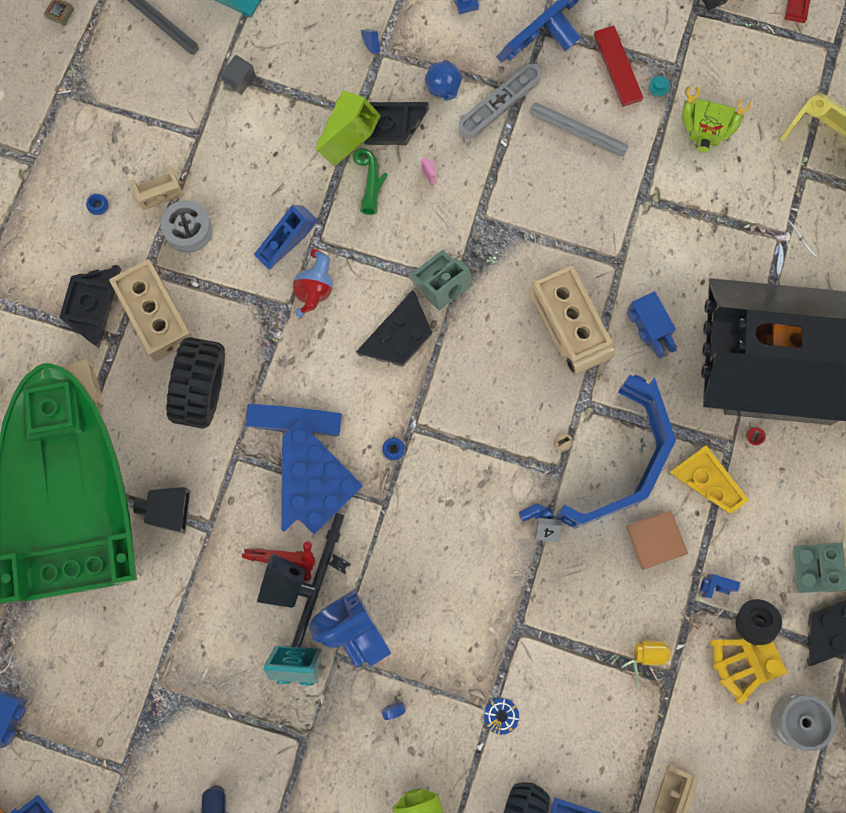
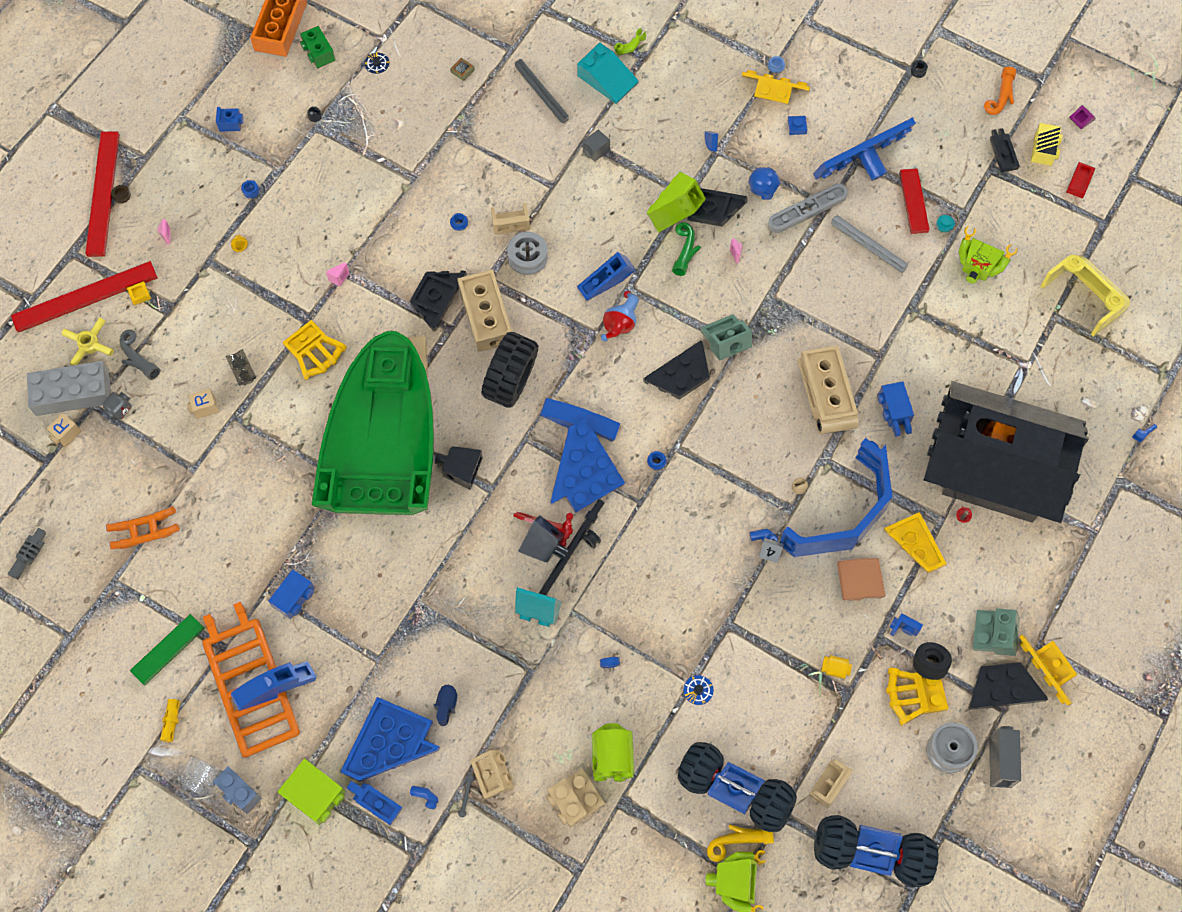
camera: 15 degrees right, 10 degrees down
blue piece [309,589,391,667] -> none

